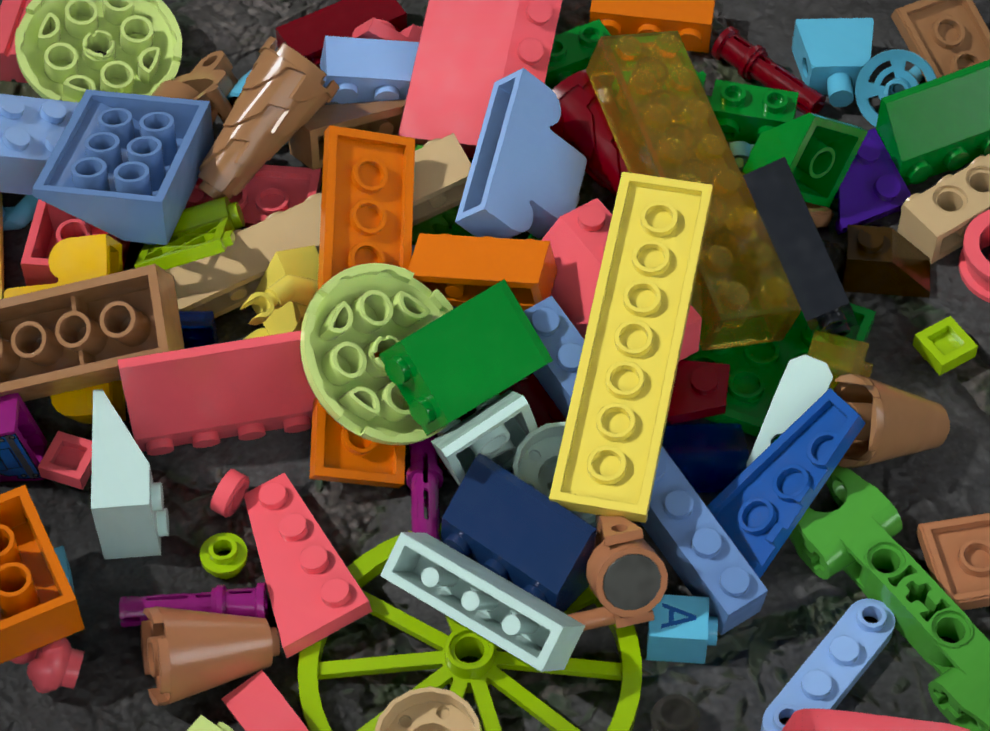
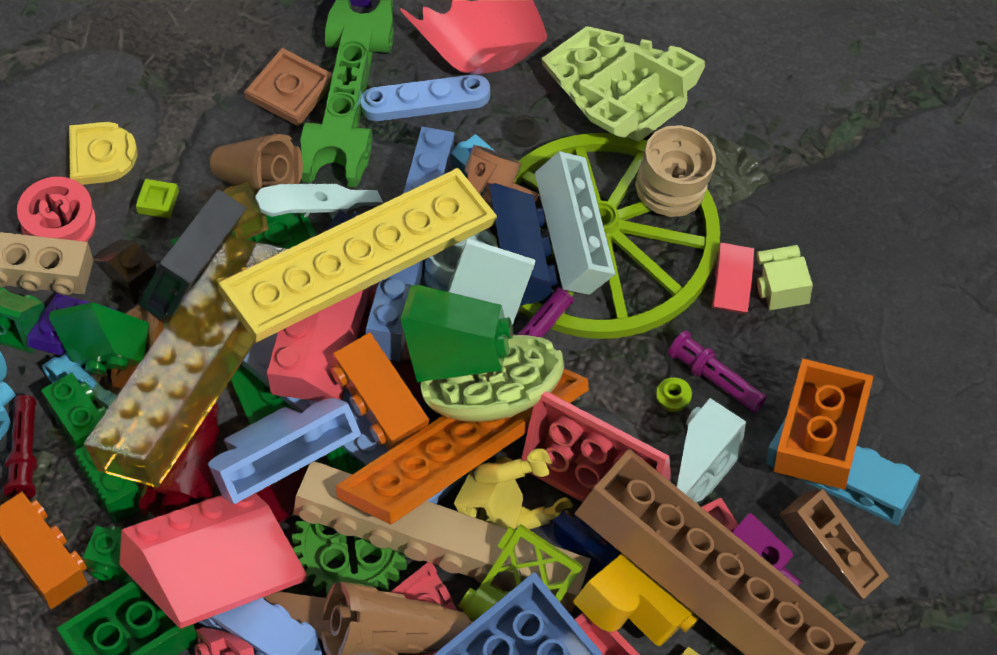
camera: 135 degrees left, 5 degrees up
nougat cone [141,606,280,706] -> none
coral tile [210,469,250,518] -> none
coral wing [243,472,372,658] -> none
blue wing [707,388,866,579] -> none

